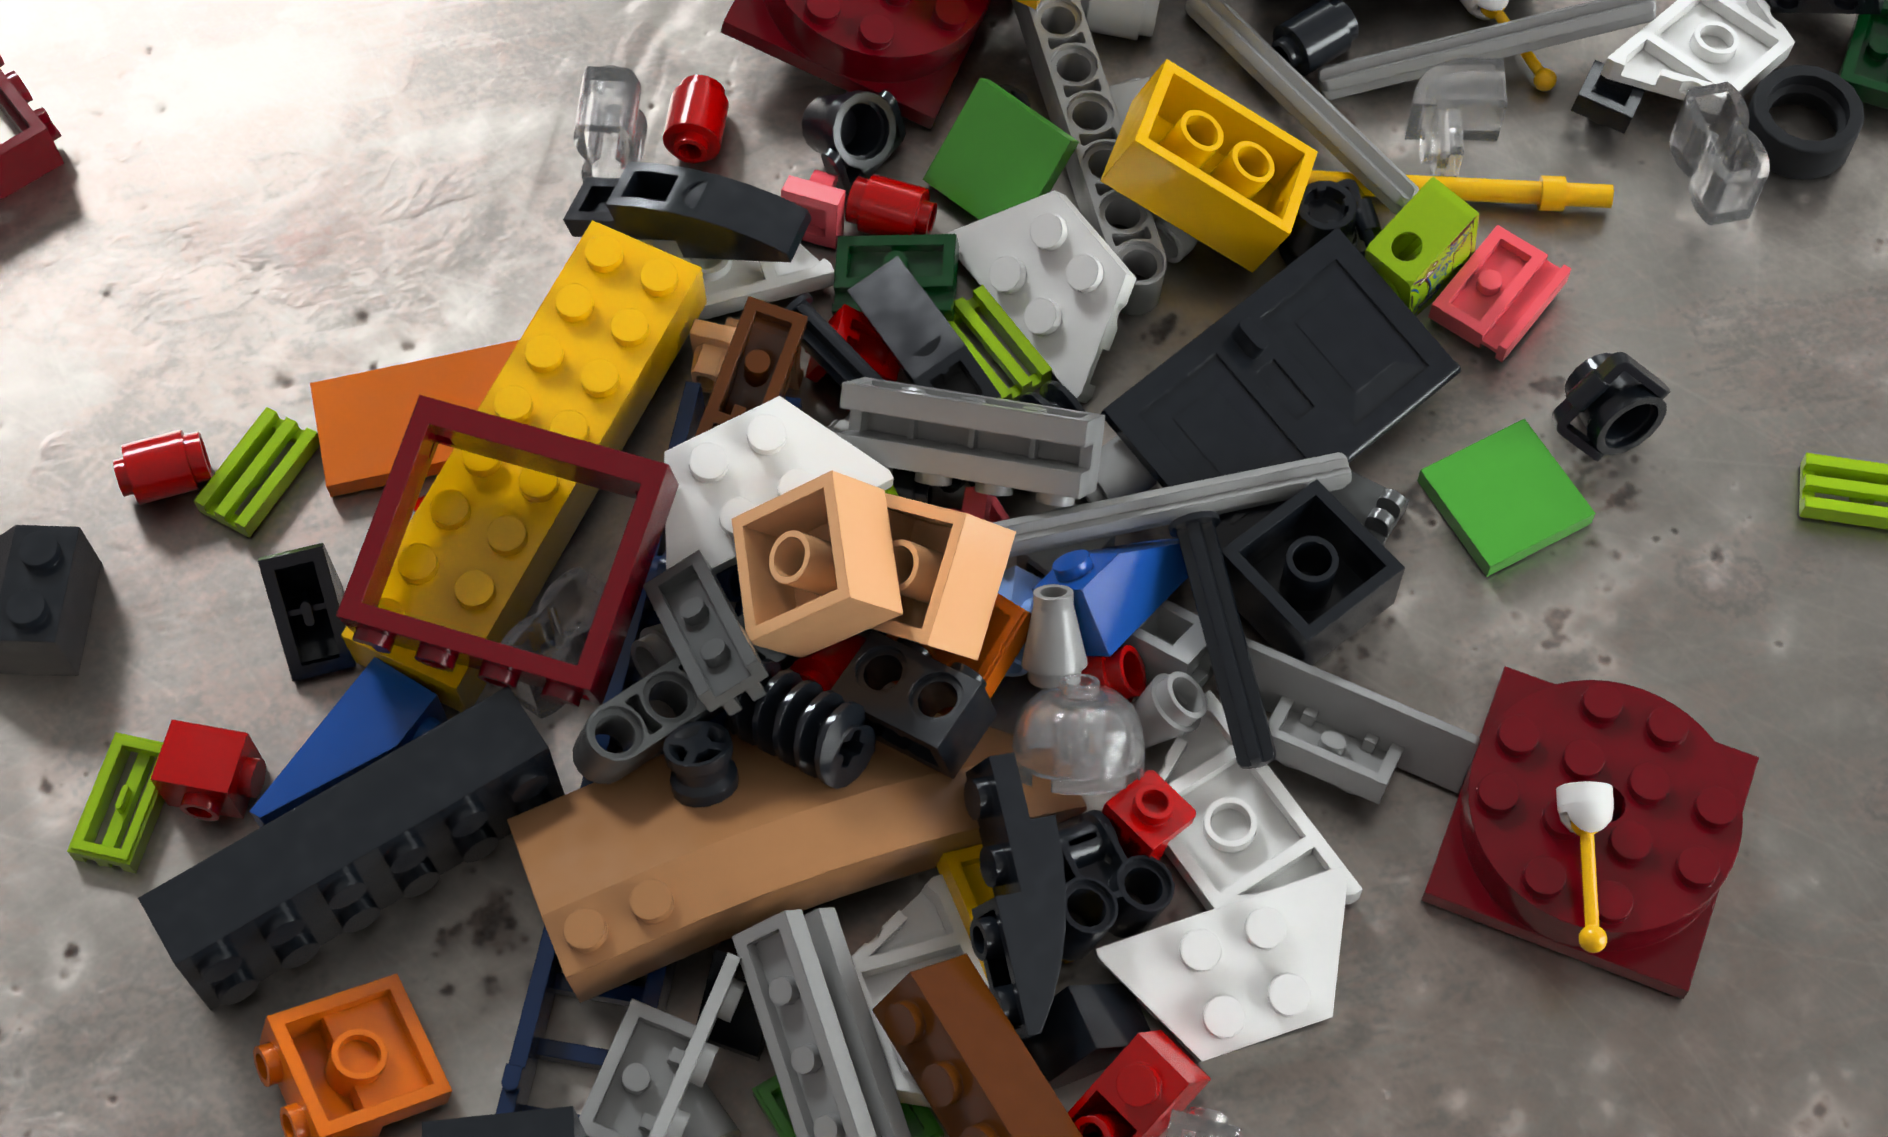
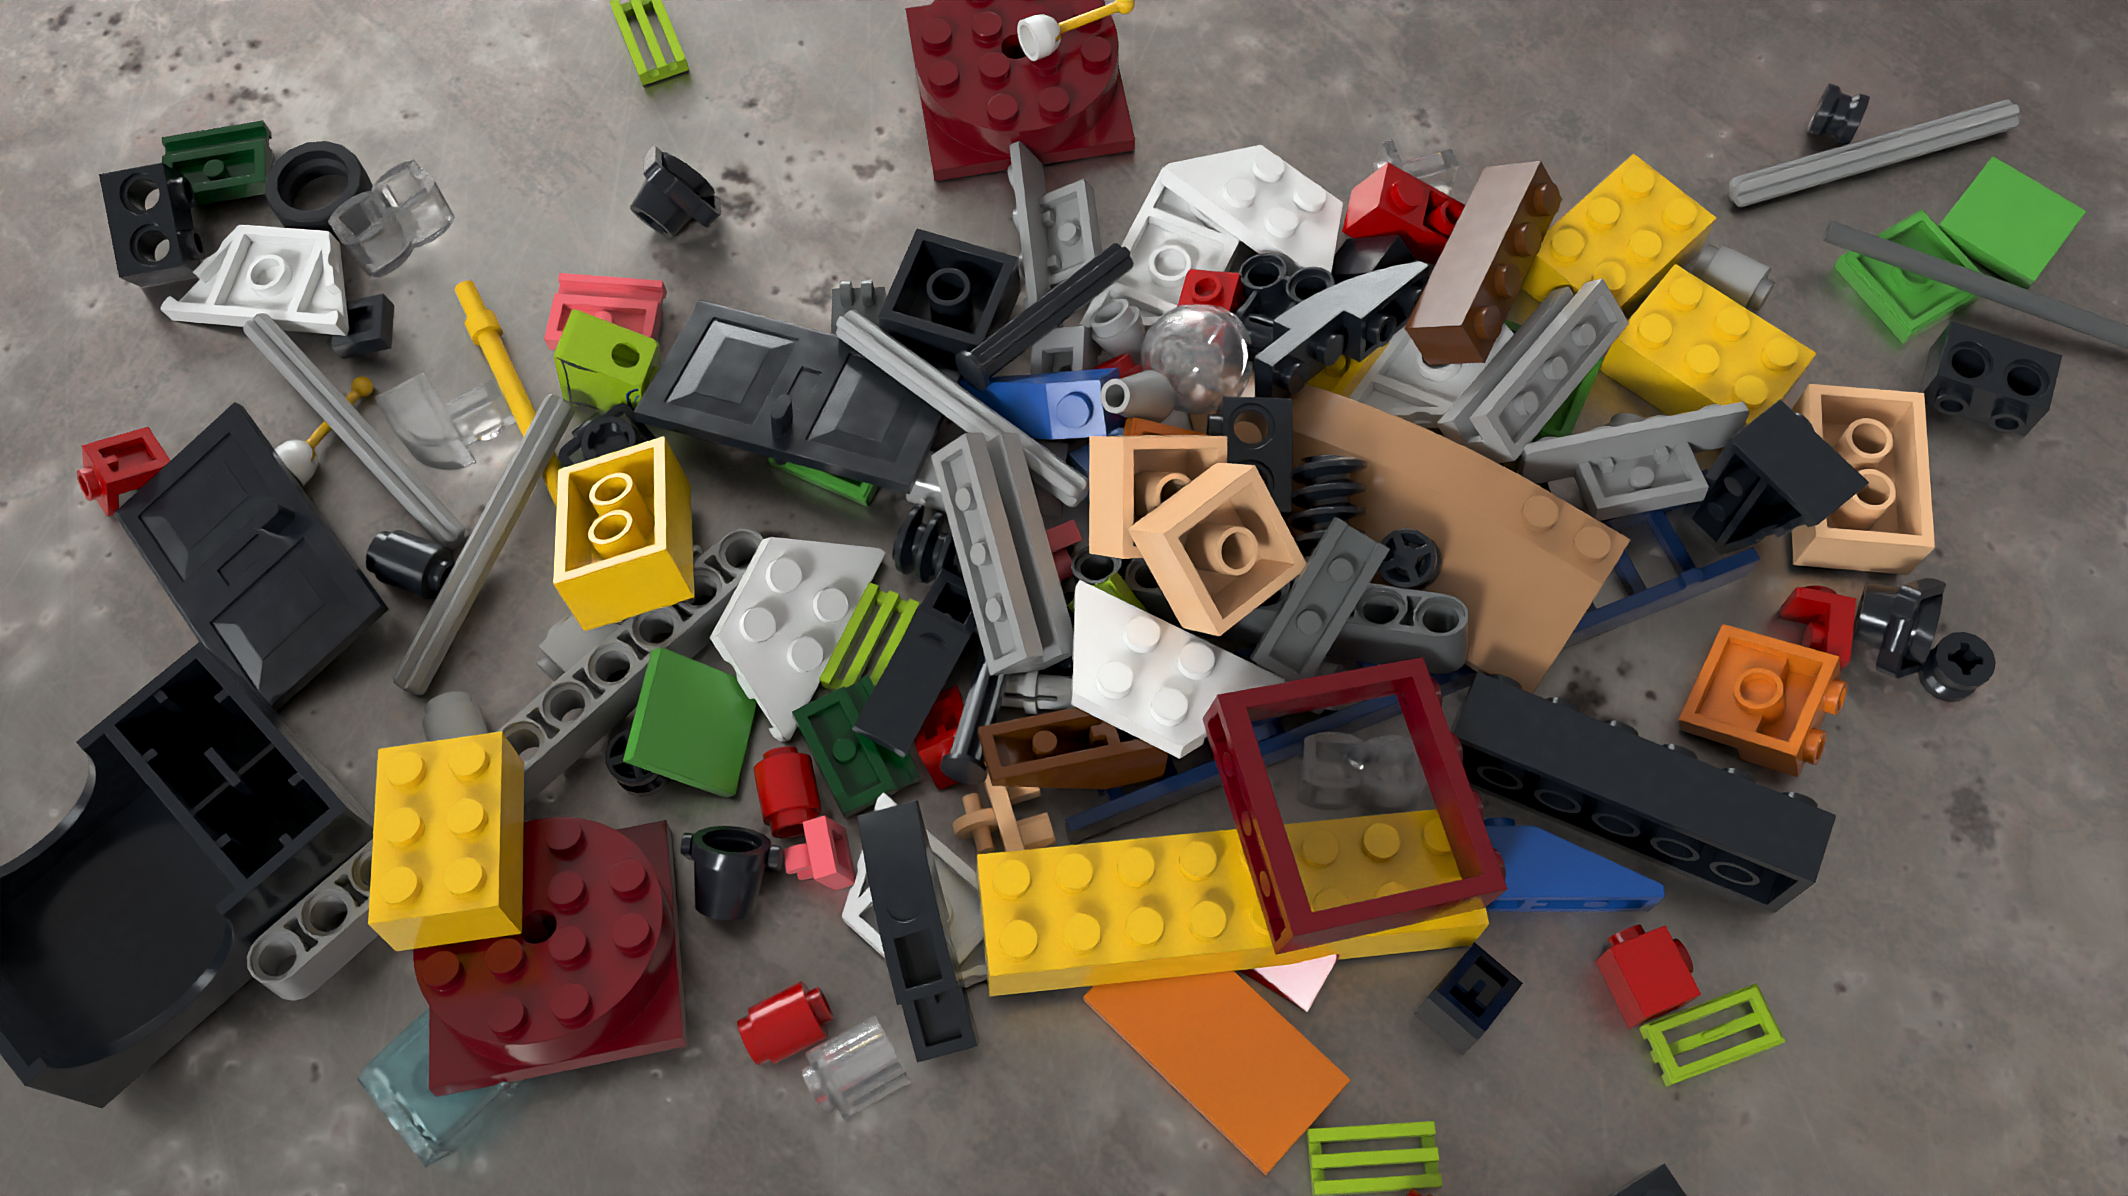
camera: 120 degrees left, 5 degrees up
bright green tile [1417,418,1596,577] -> none

